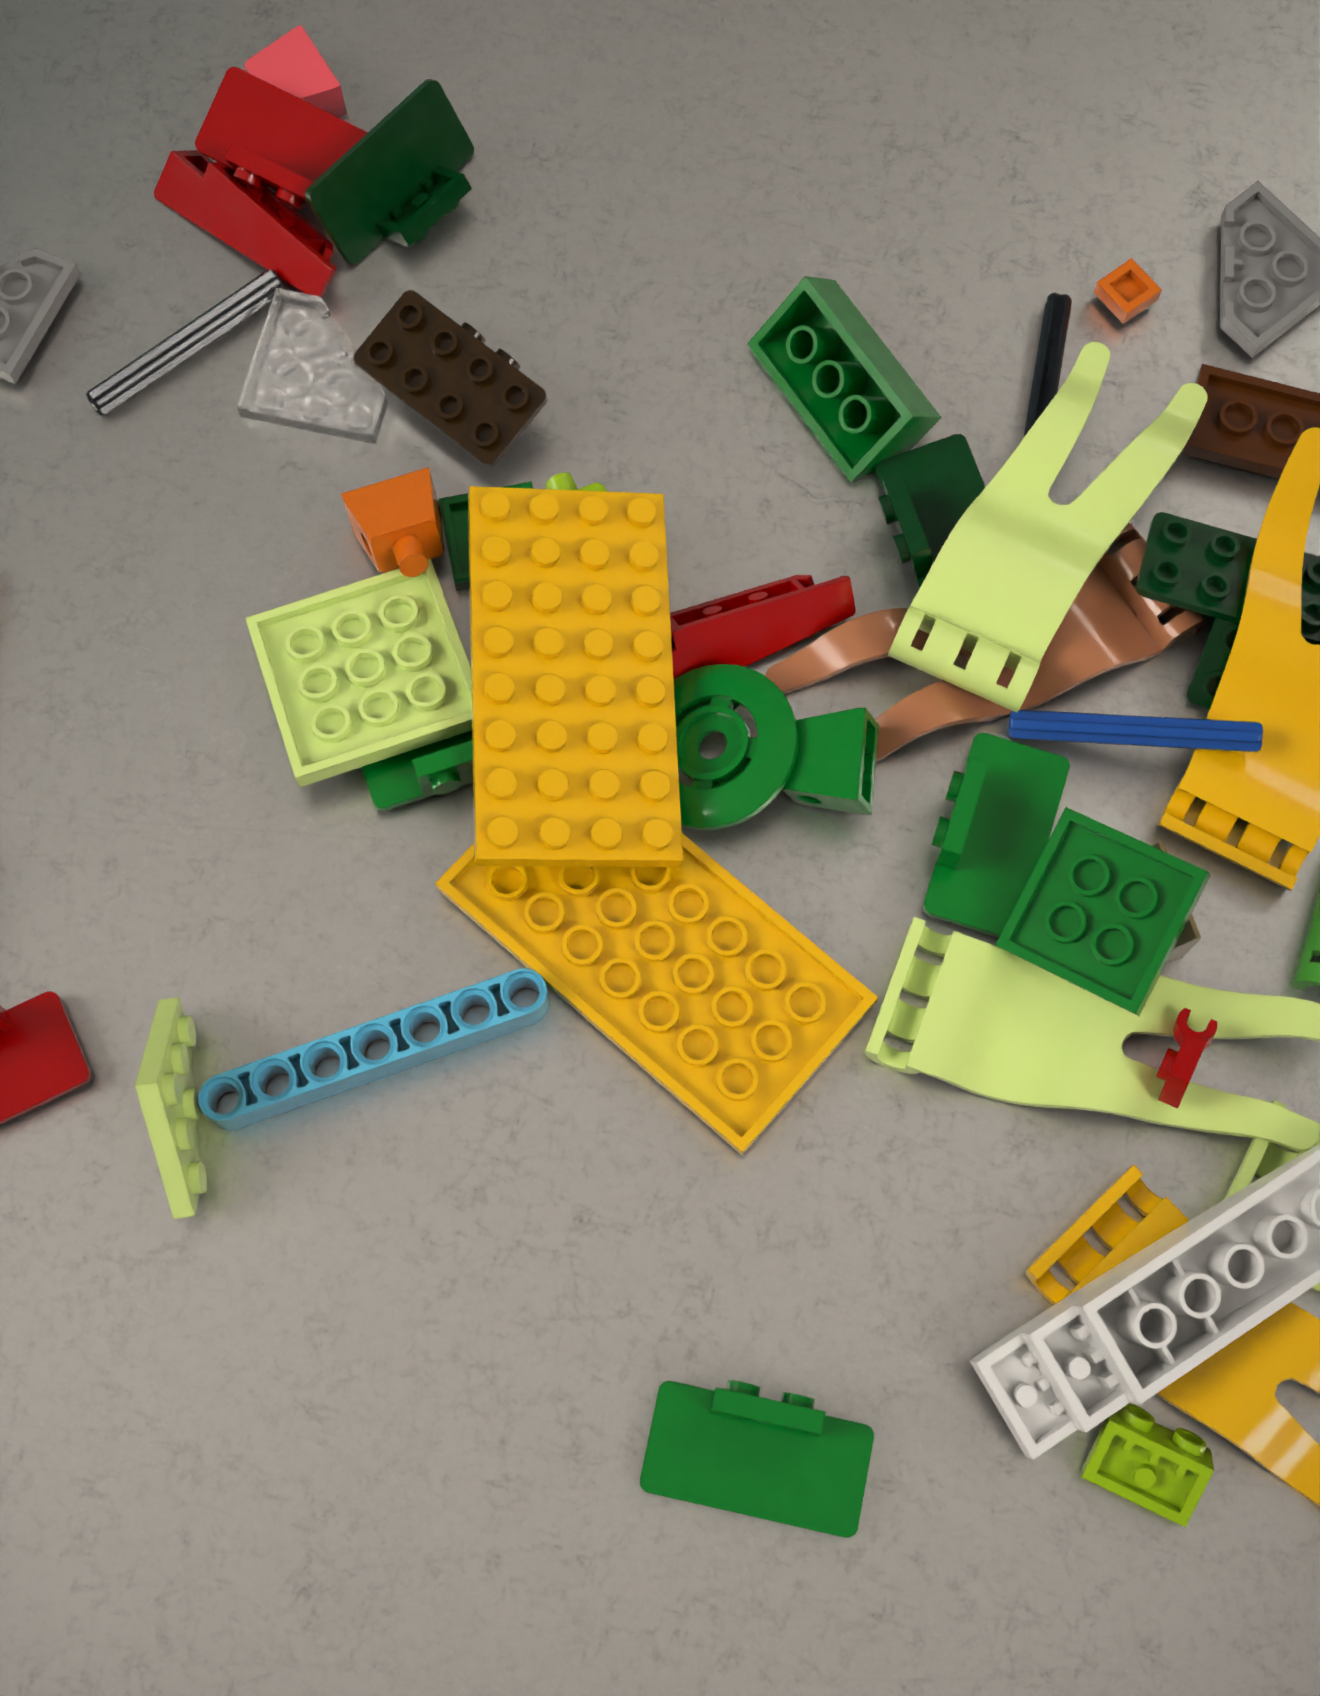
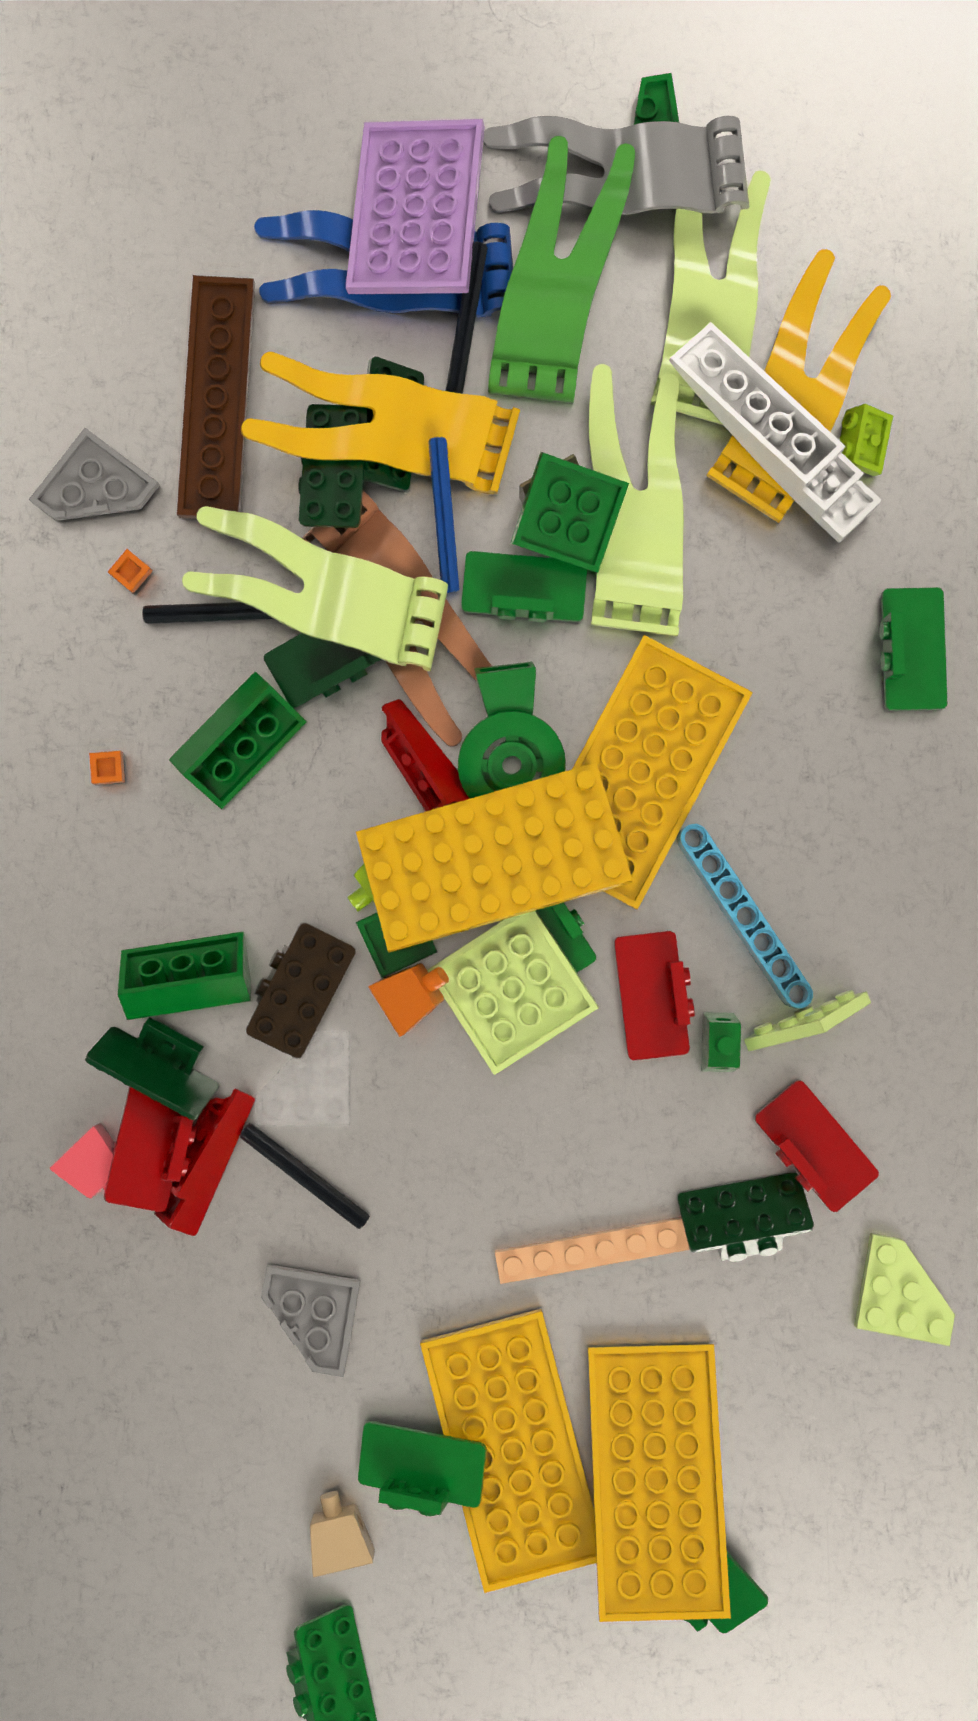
camera: 105 degrees left, 15 degrees up
red plate [1156,1008,1217,1109] -> none
none -> orange plate [89,751,125,785]
none -> green slope [117,932,251,1020]
none -> red bracket [614,931,695,1060]
none -> green torso [701,1012,741,1072]

